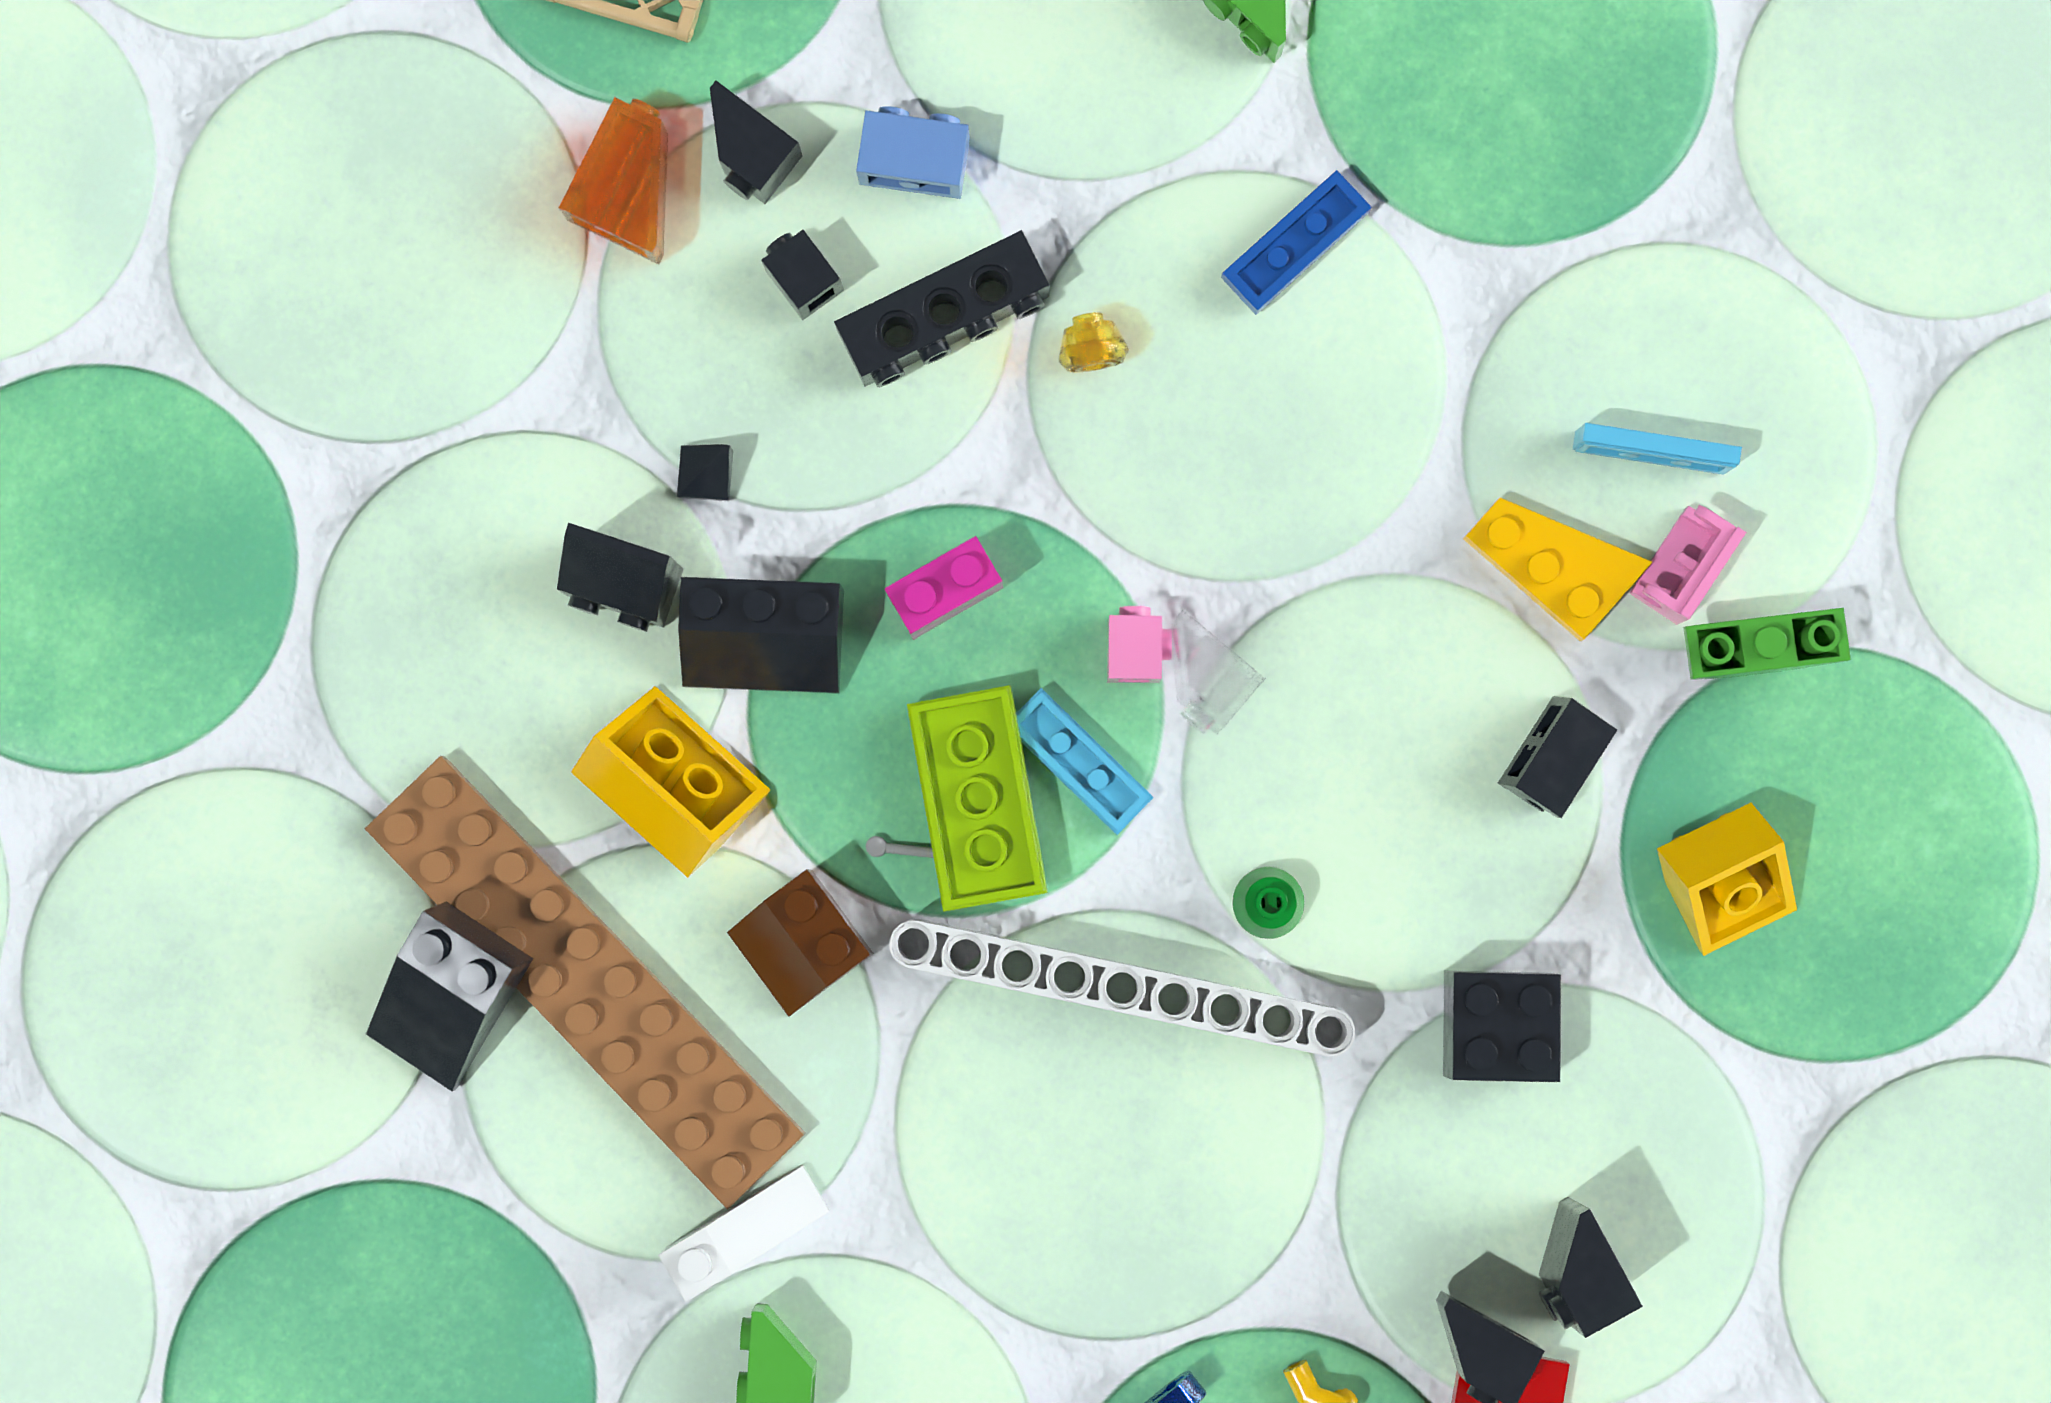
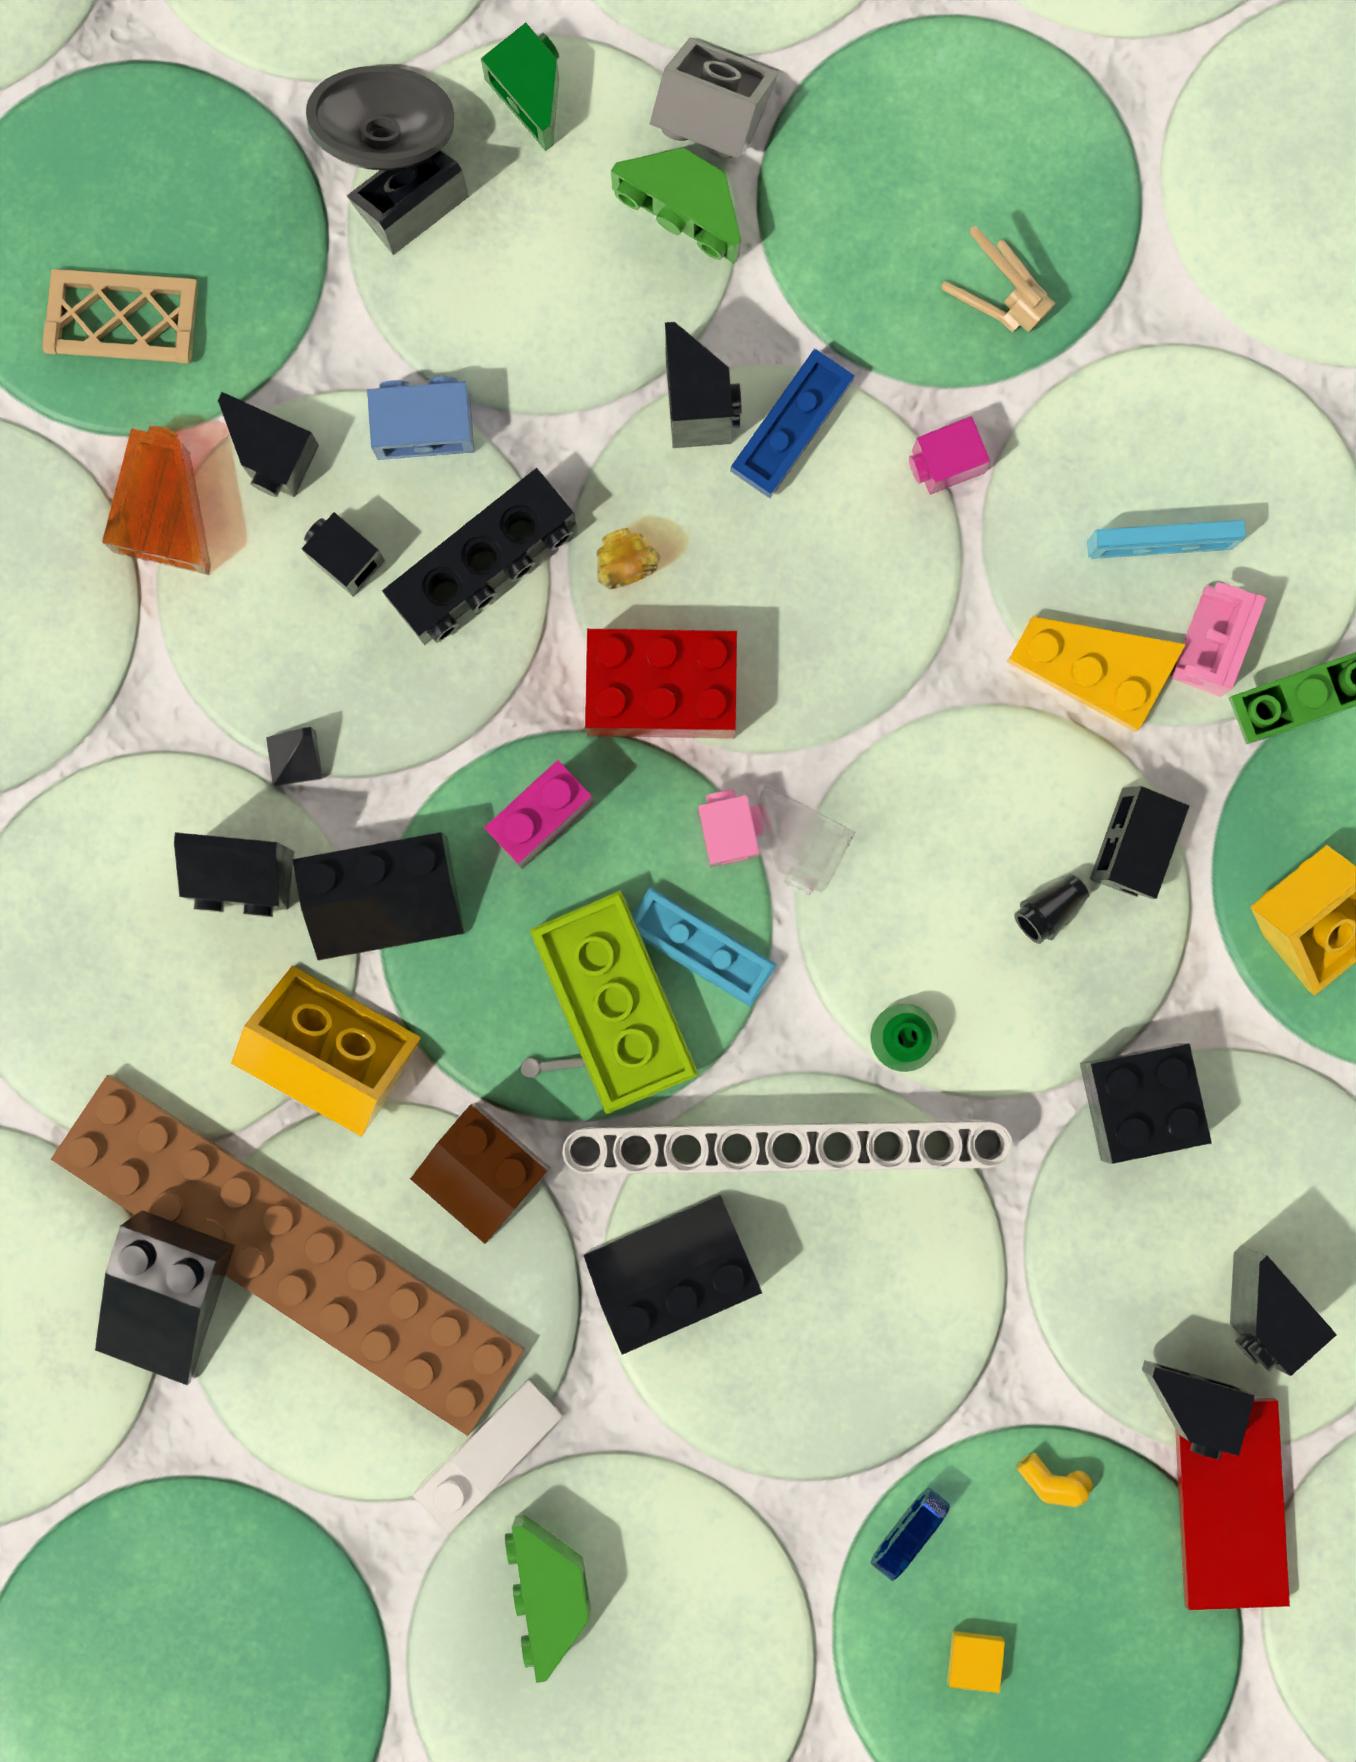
camera: 15 degrees left, 0 degrees up
none -> black slope [583,1195,762,1355]
none -> red brick [585,628,737,739]
none -> black slope [665,322,742,448]
none -> dark pink brick [909,416,990,495]
none -> tan plant [941,226,1056,333]
none -> black cone [1014,874,1089,944]

